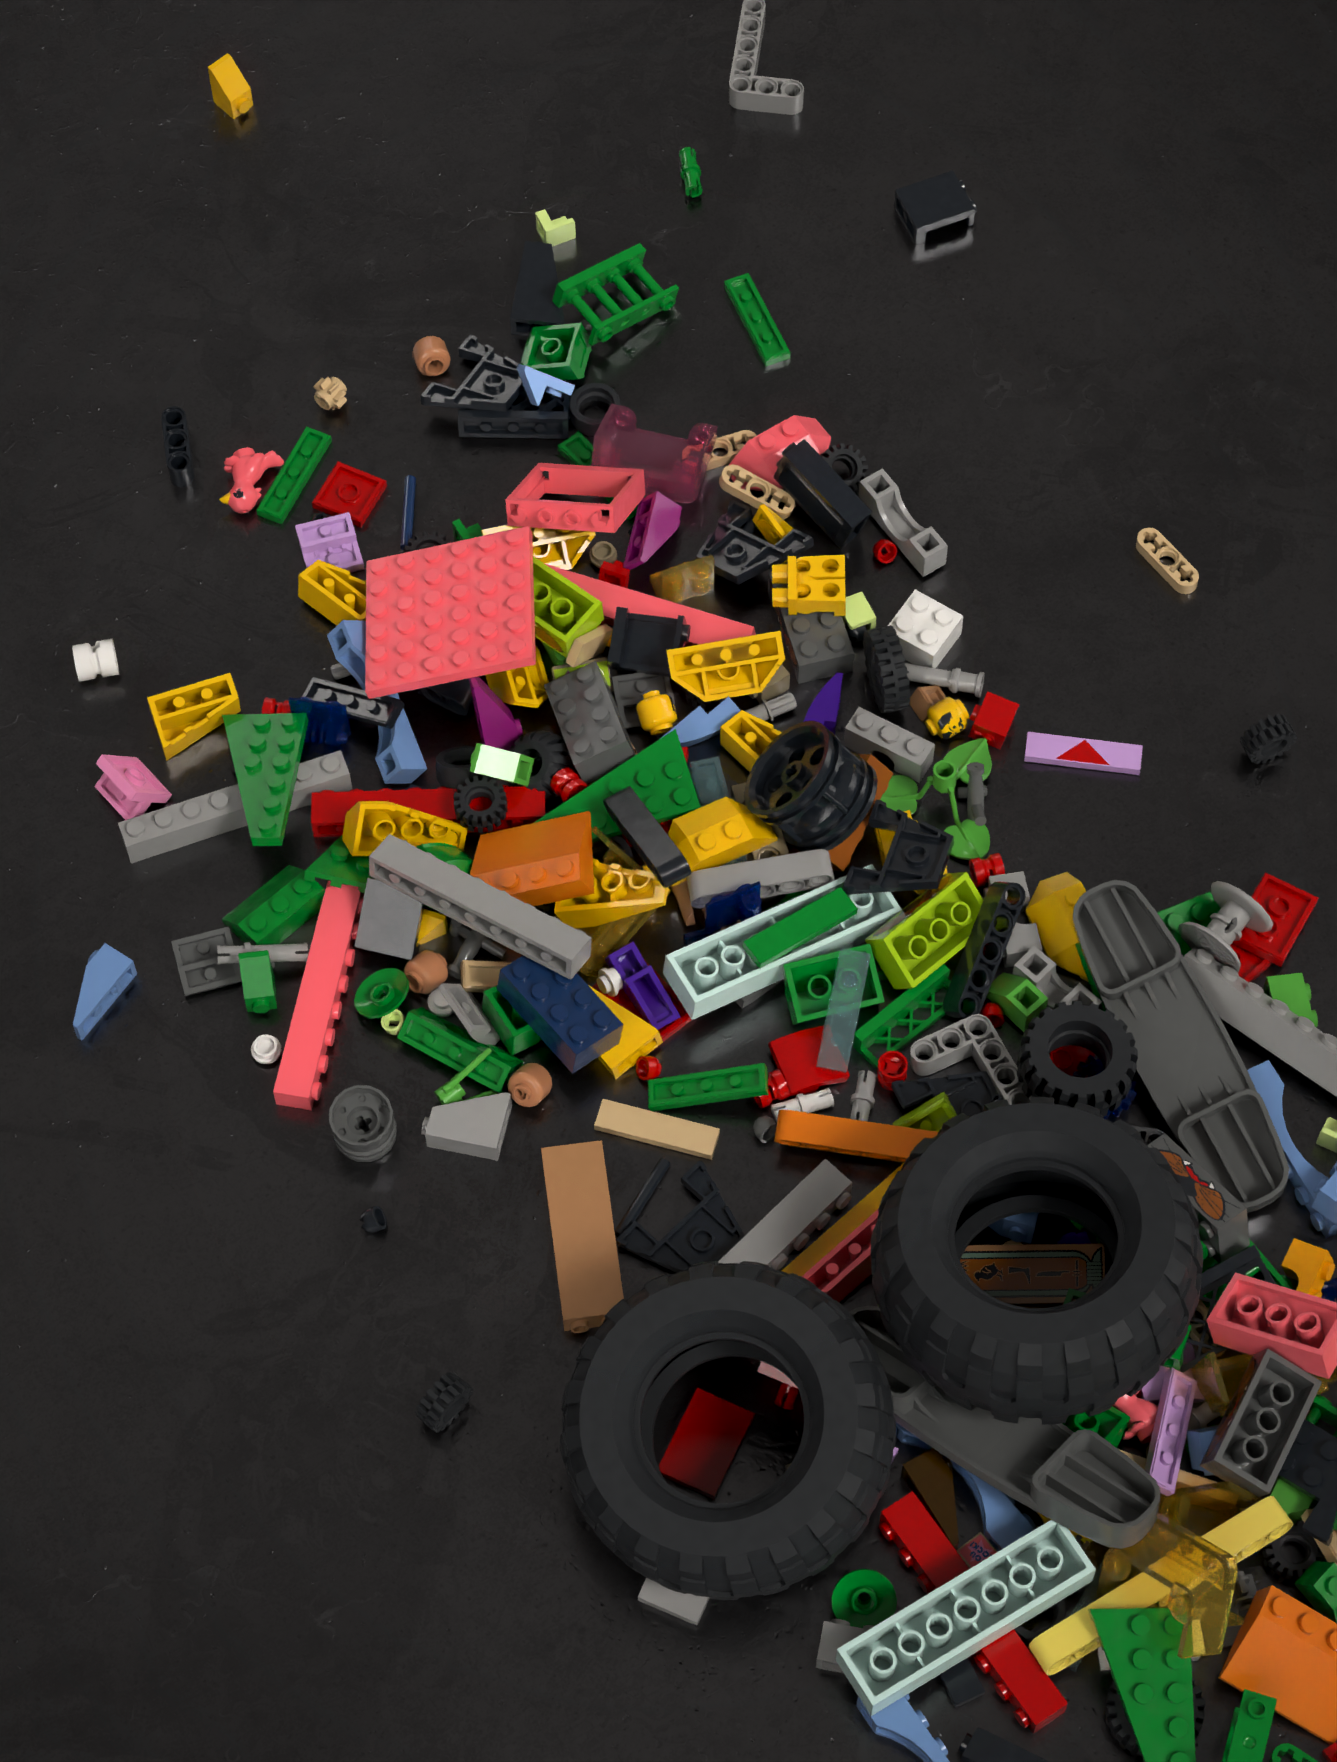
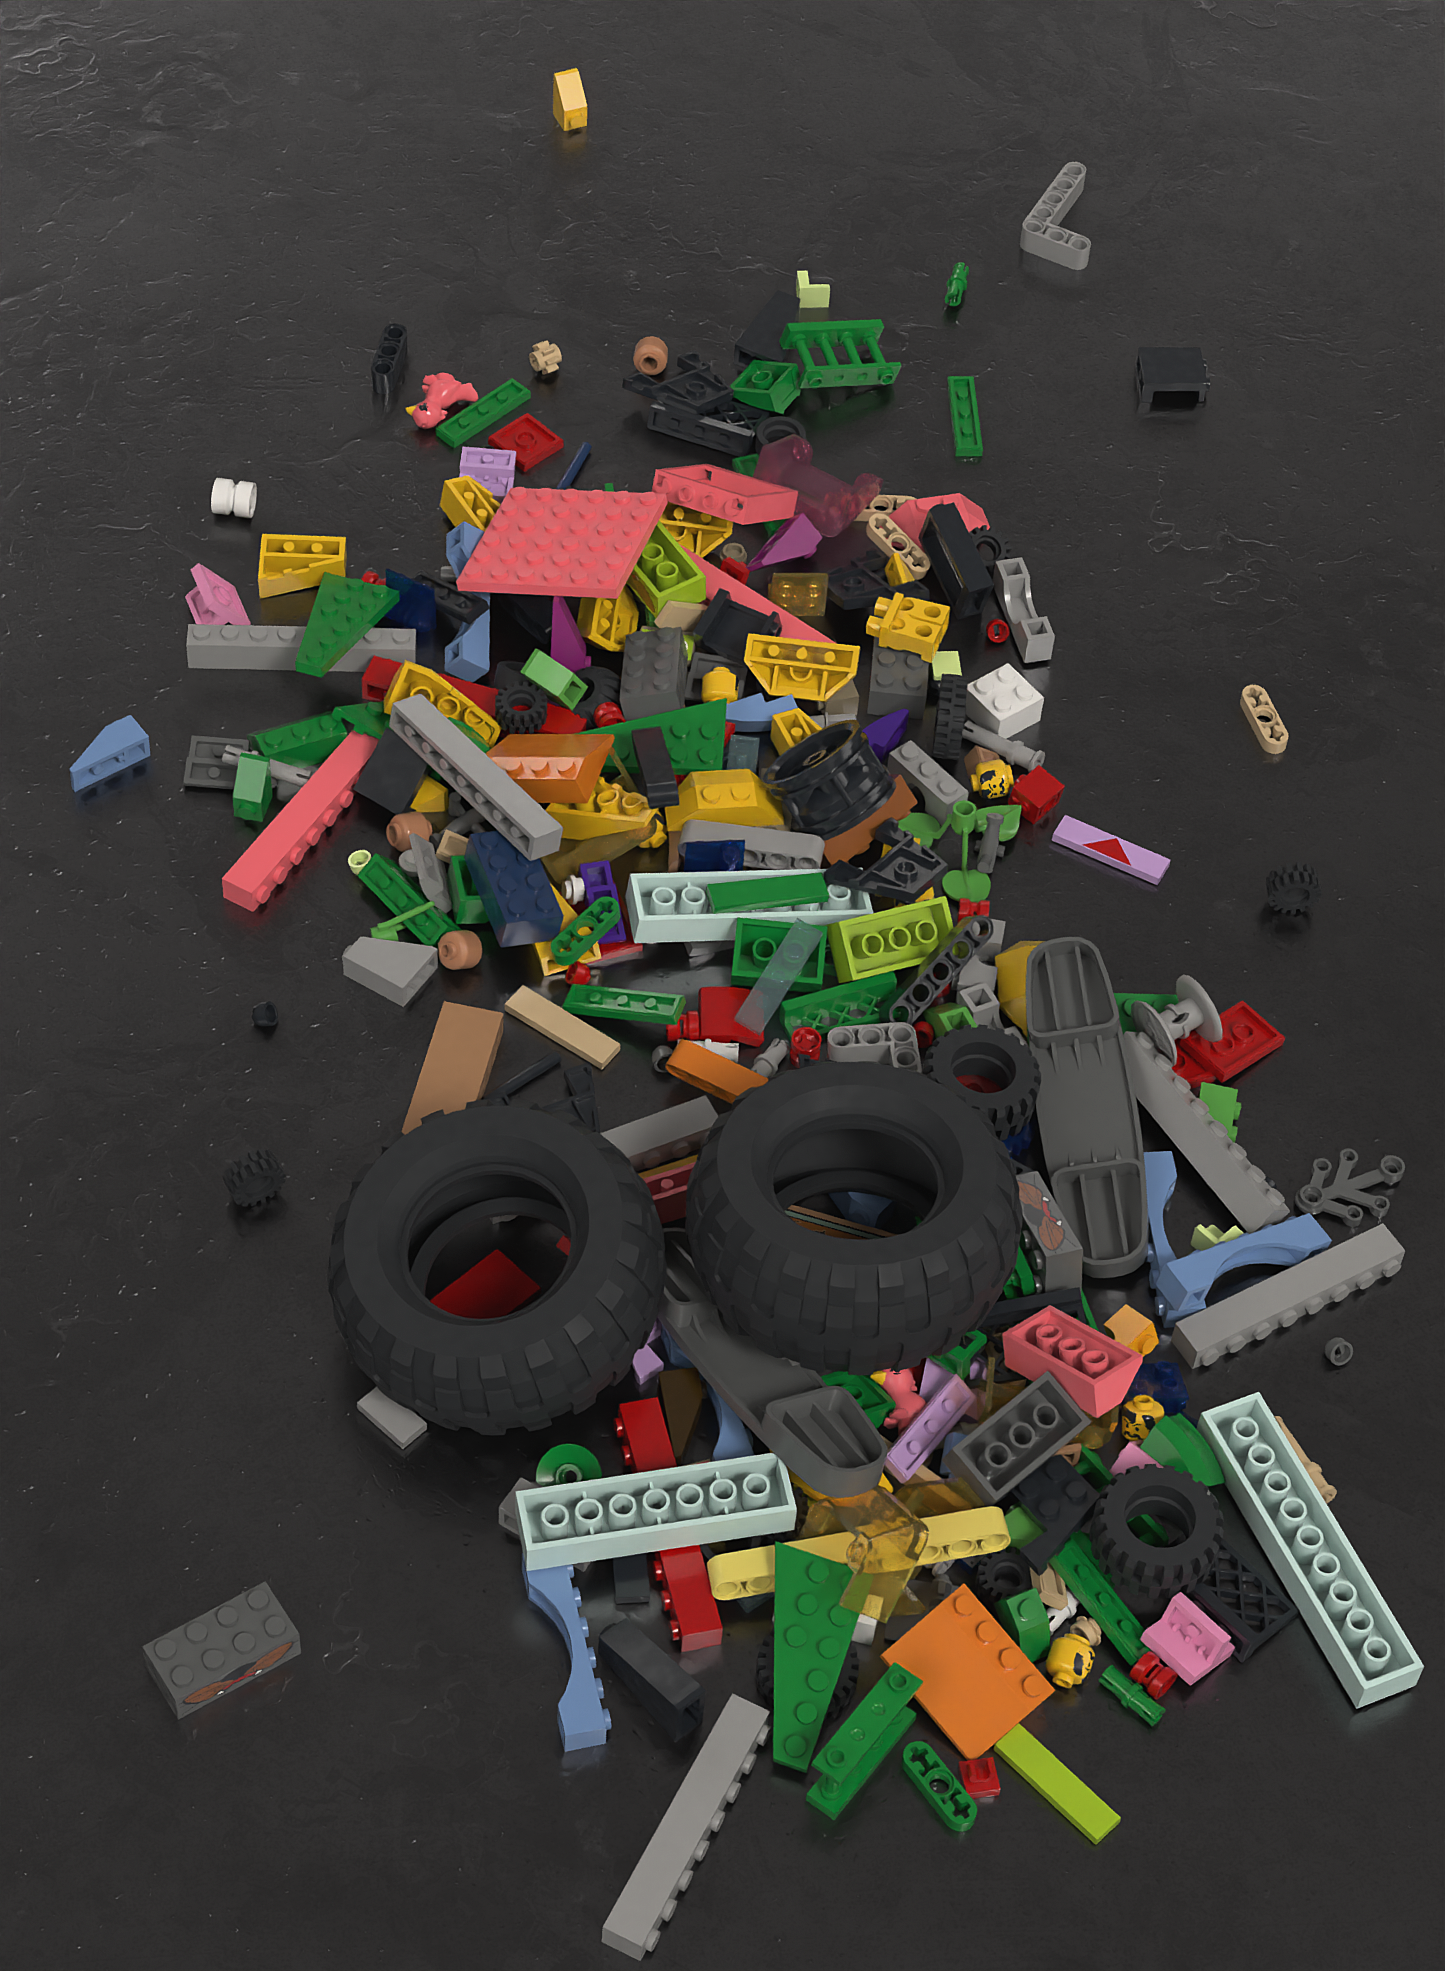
camera: 15 degrees right, 10 degrees down
white plate [251,1035,282,1064] -> none
dark grey wheel [329,1085,397,1162] -> none
green dish [354,968,409,1018] -> none
light blue slope [517,364,575,406] -> none
none -> green beam [551,897,621,966]

